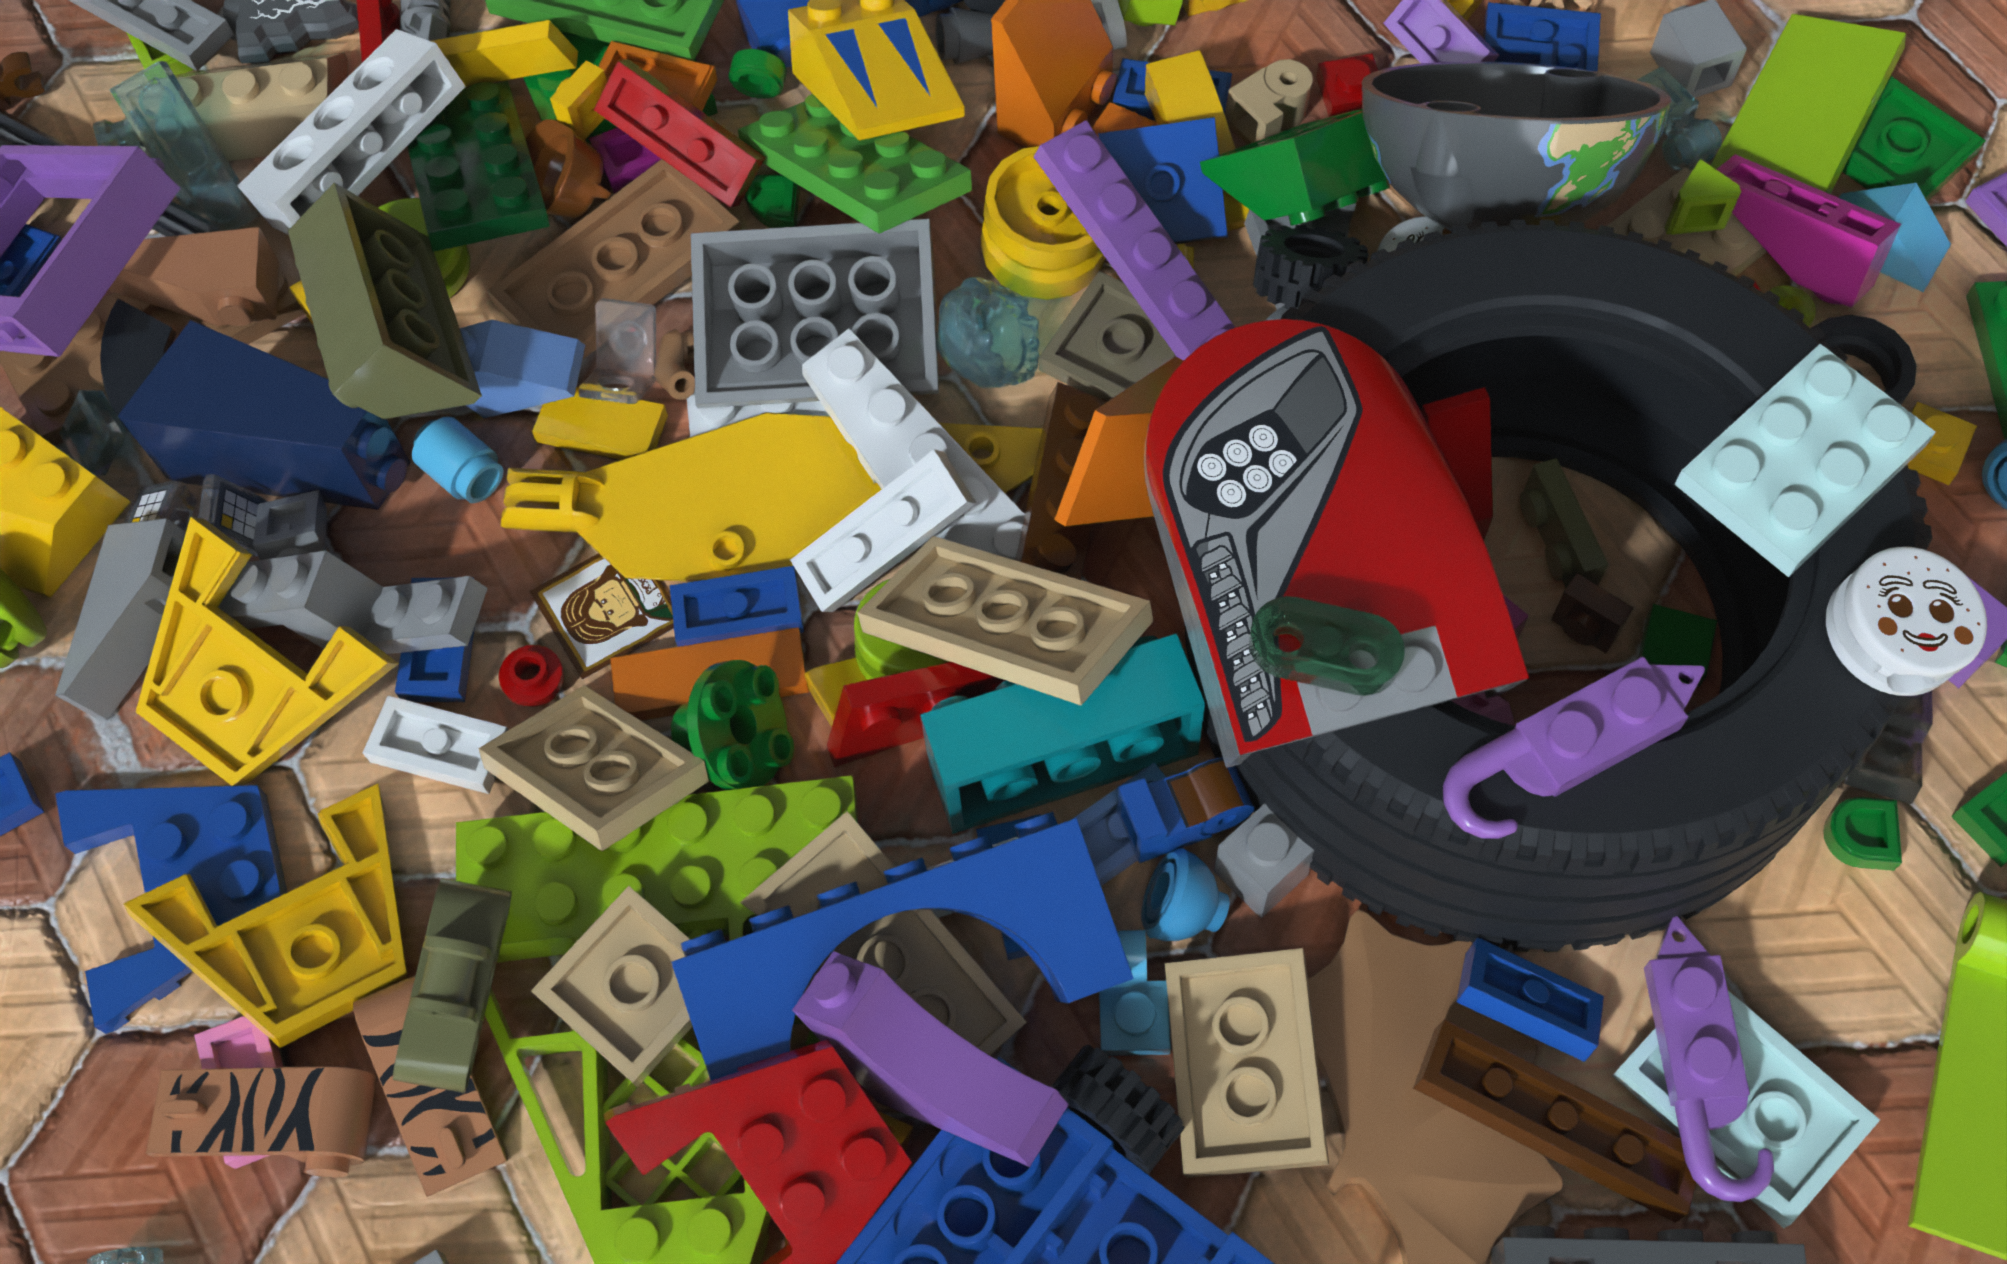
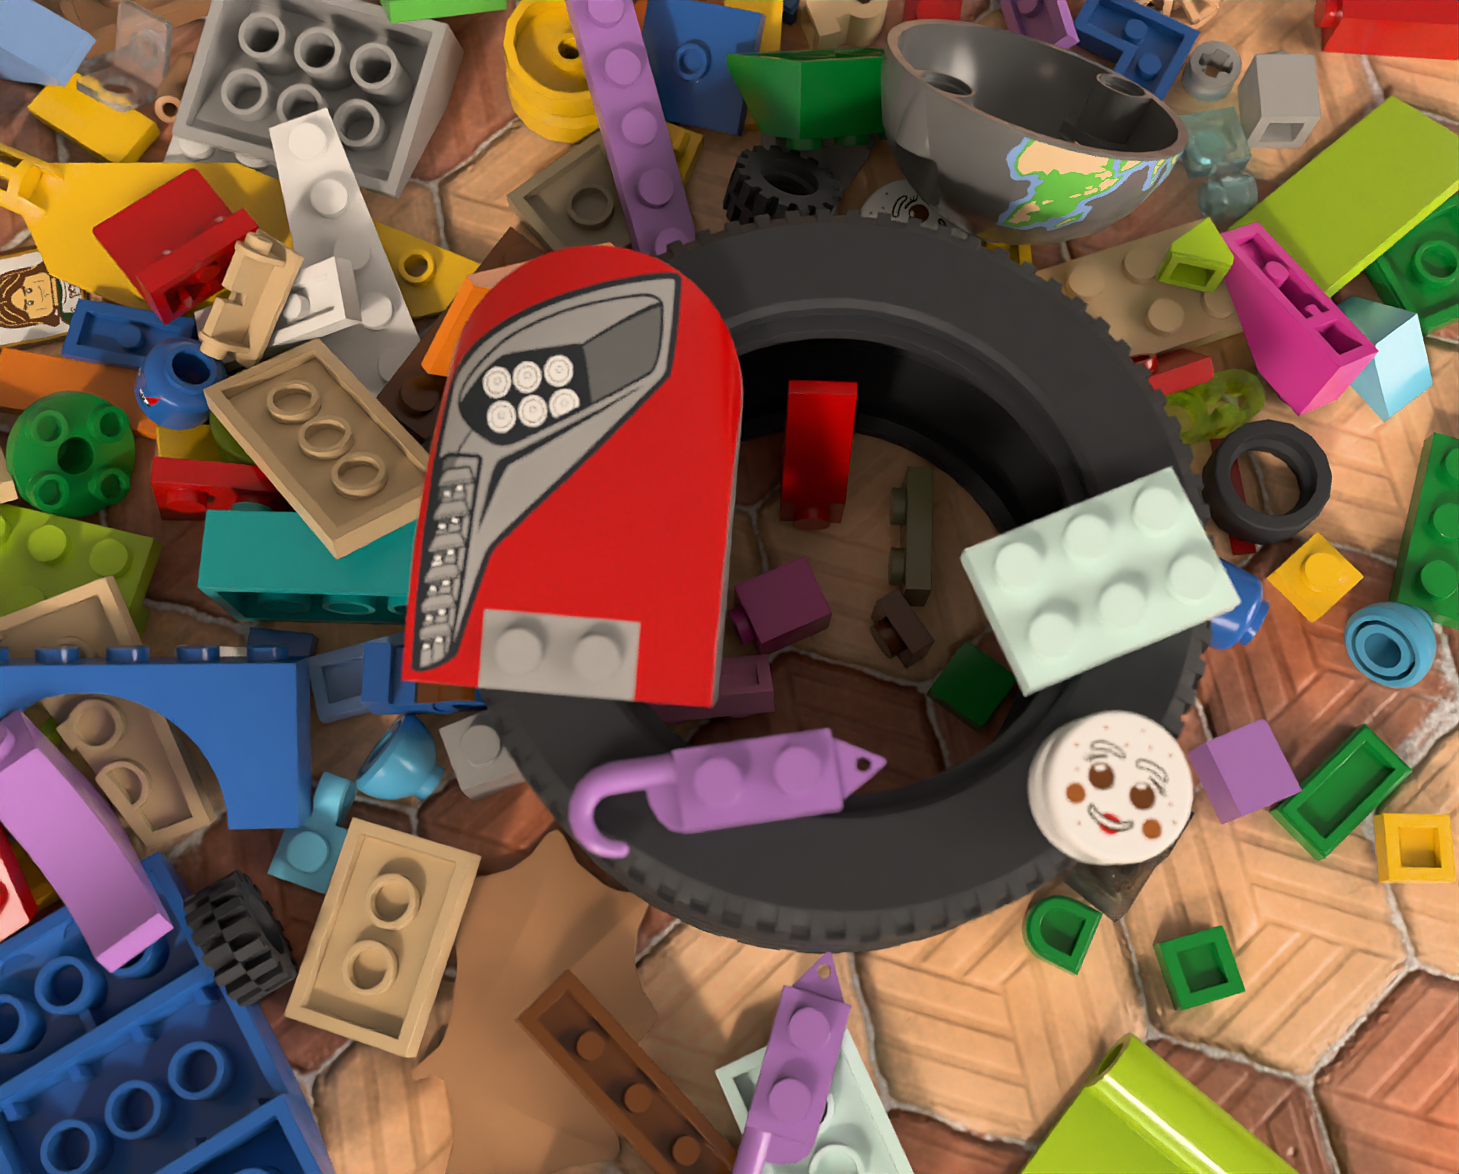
camera: 15 degrees right, 10 degrees up
clear light blue hair [937,276,1040,389] -> none
clear green plate [1249,596,1405,696] -> none
blue plate [1456,937,1604,1062] -> none
none -> red bracket [92,168,259,326]
none -> blue head [134,337,228,431]
none -> tan hinge [198,229,305,369]
none -> light grey bush [1182,41,1242,102]

